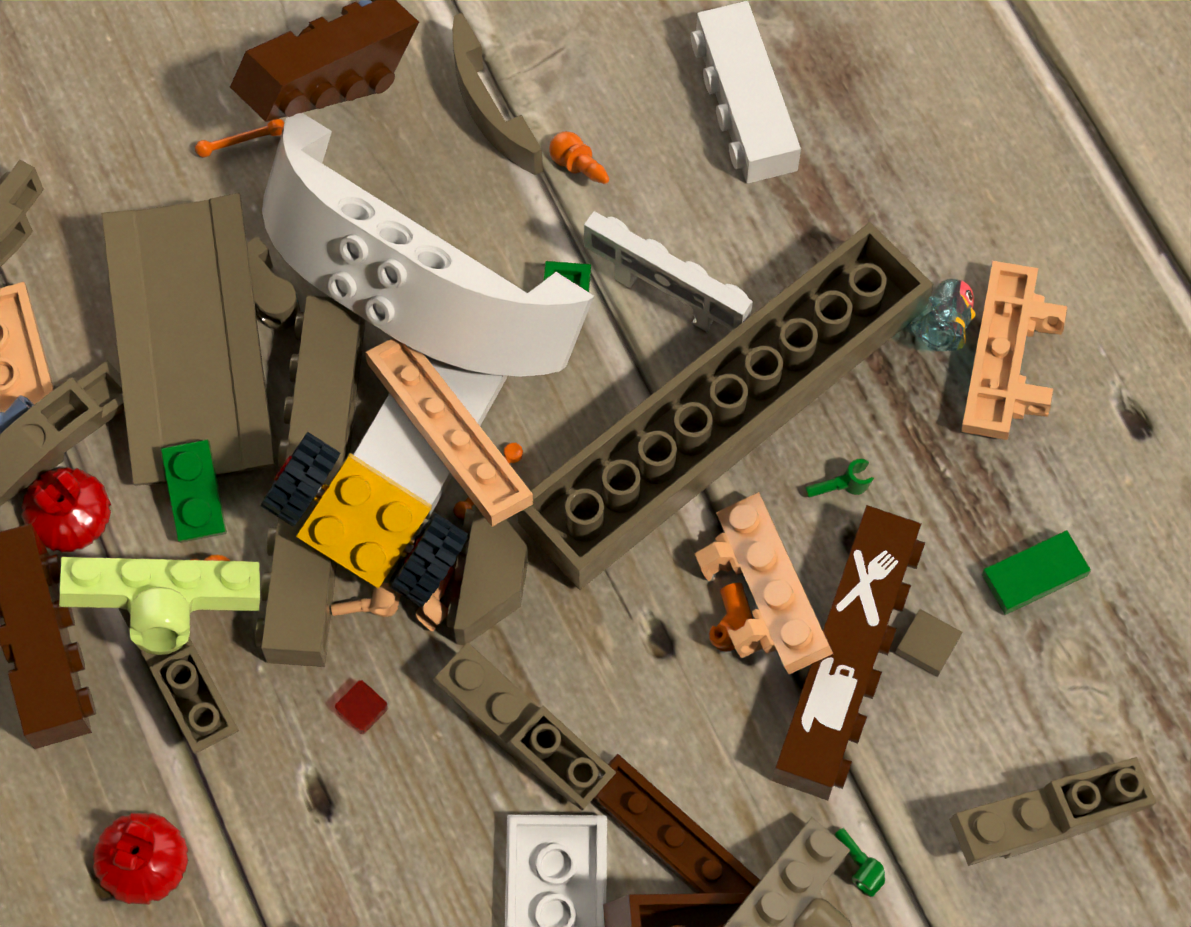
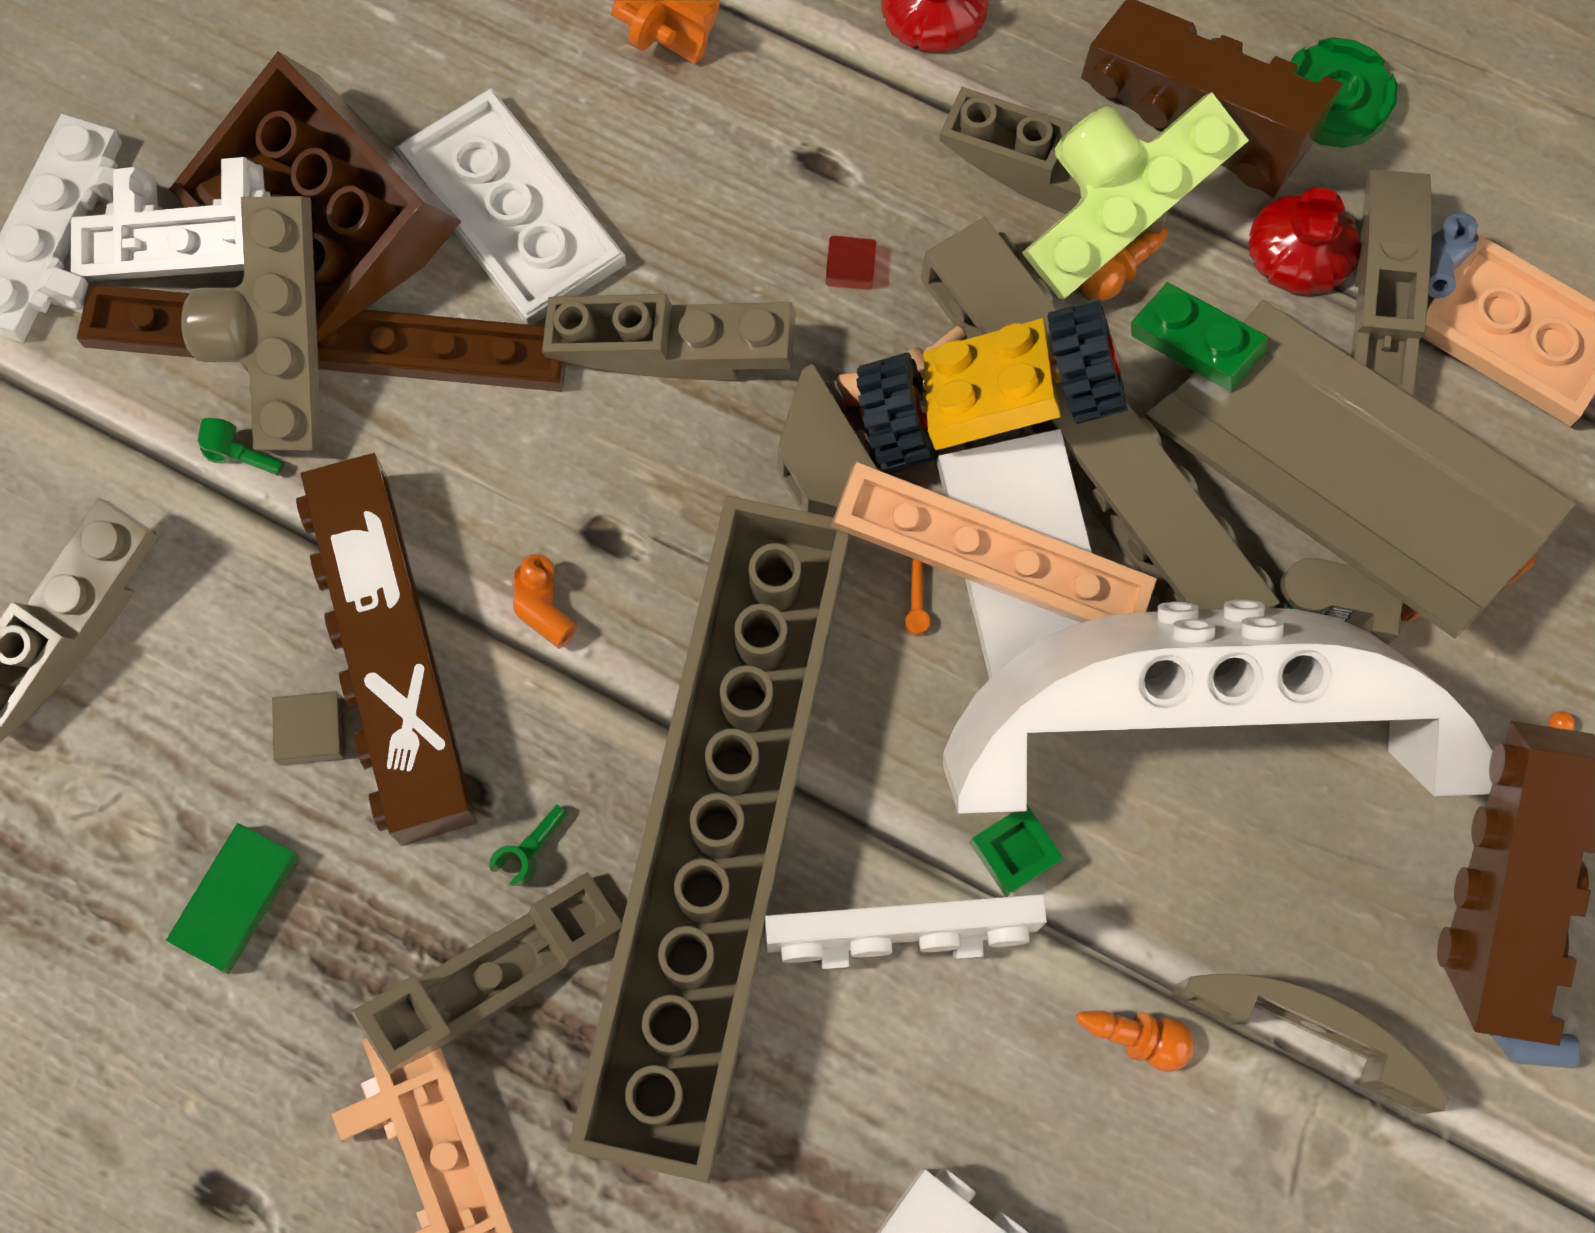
camera: 140 degrees right, 5 degrees up
light nougat hinge [694,492,833,674] -> none
clear light blue animal [911,279,976,352] -> none
none -> dark tan slope [352,872,622,1073]

